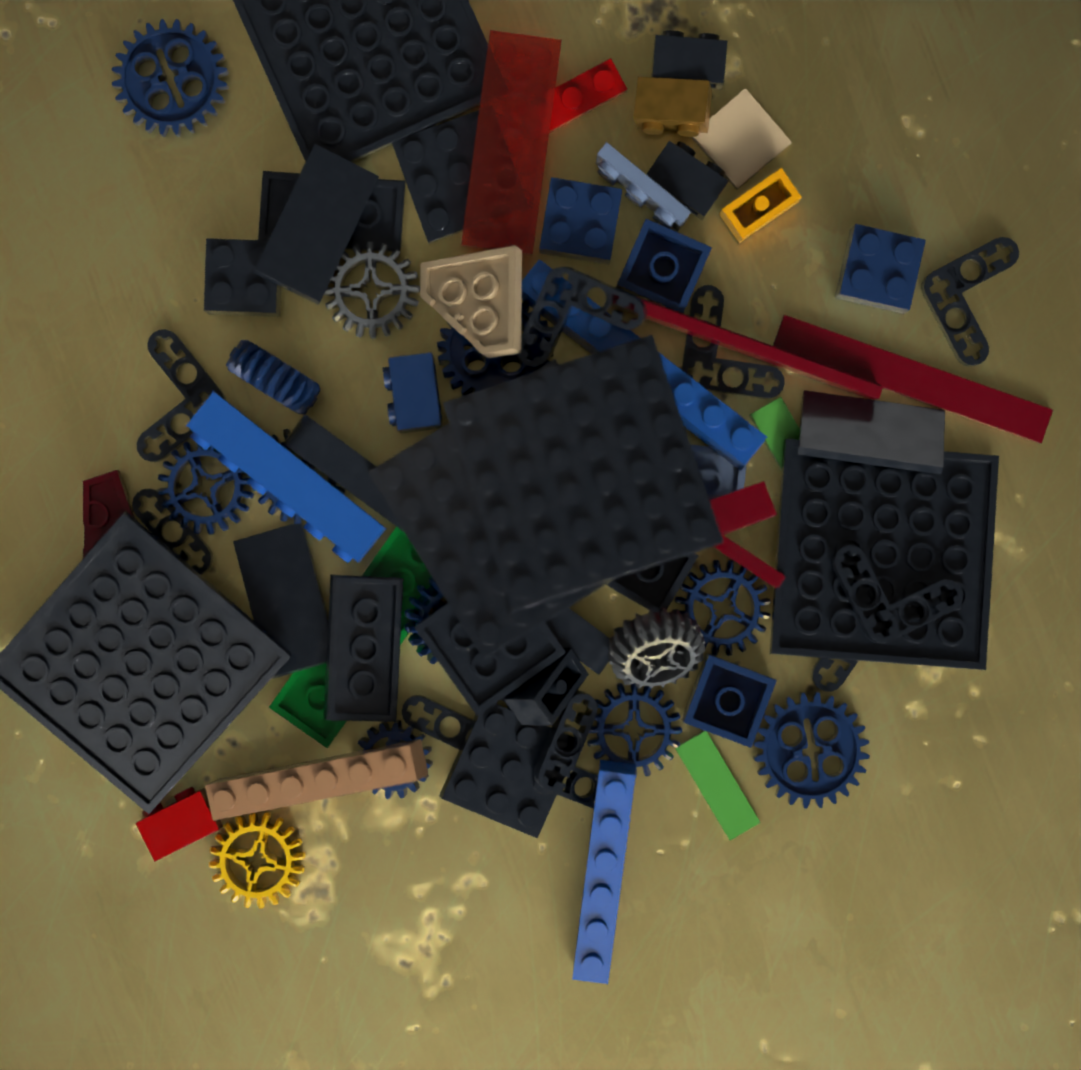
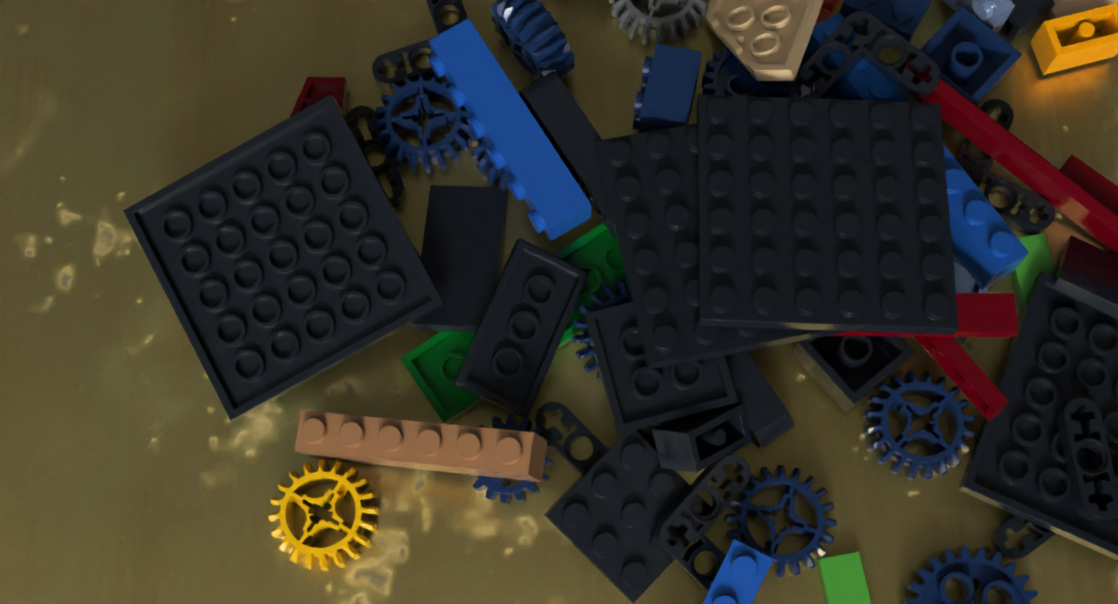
camera: 25 degrees right, 15 degrees down
red brick [135,786,223,862] -> none
dark grey gear [608,607,705,689] -> none
dark blue brick [681,653,777,748] -> none

